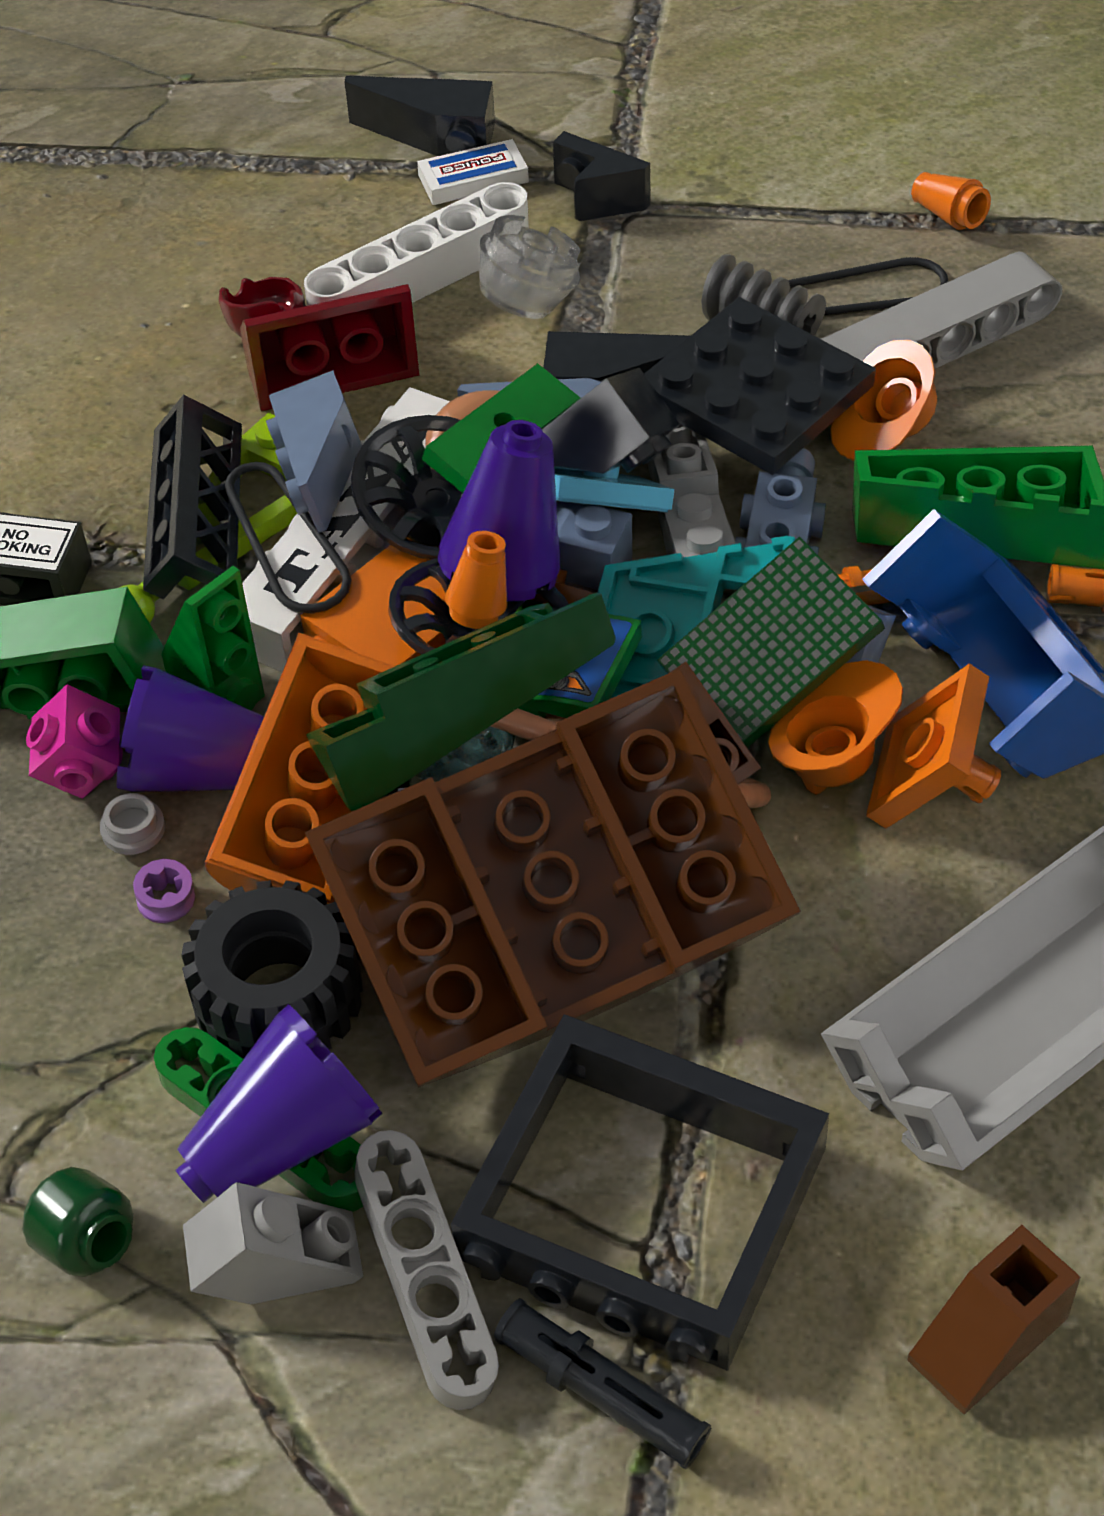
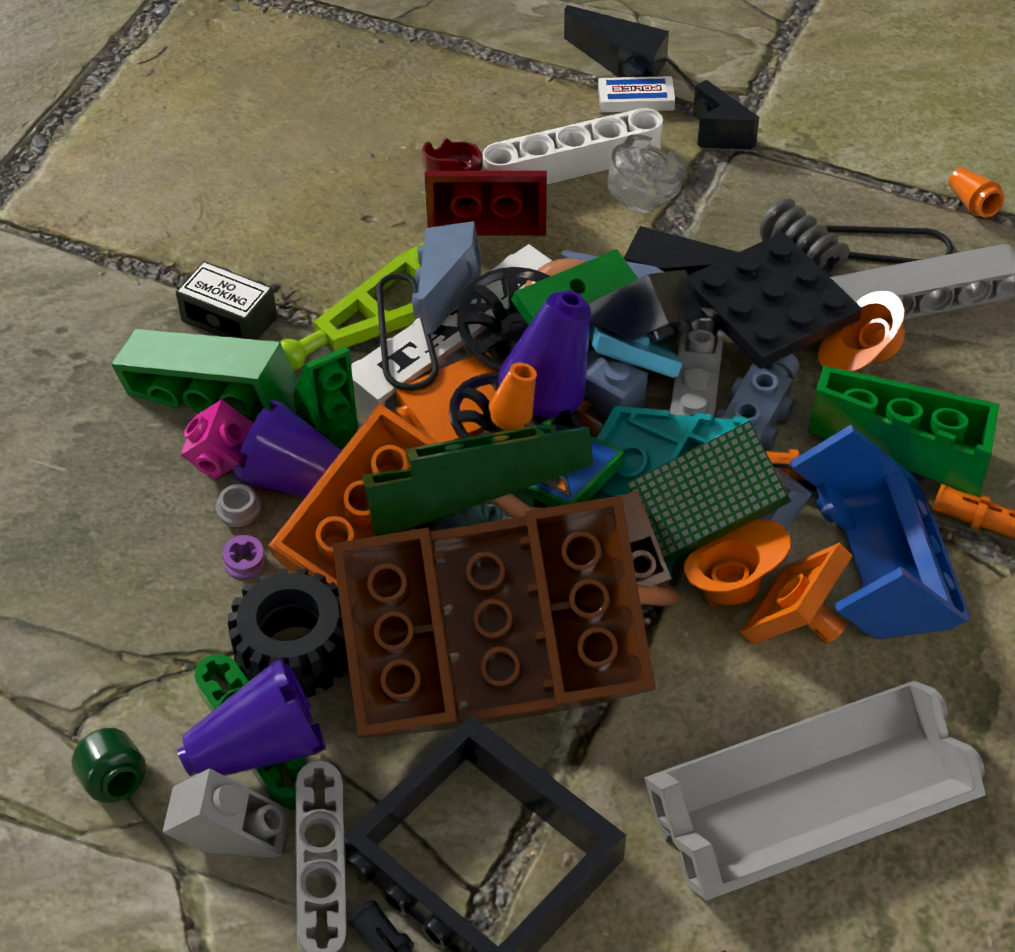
camera: 15 degrees right, 0 degrees up
black fence [143,394,242,600] -> none

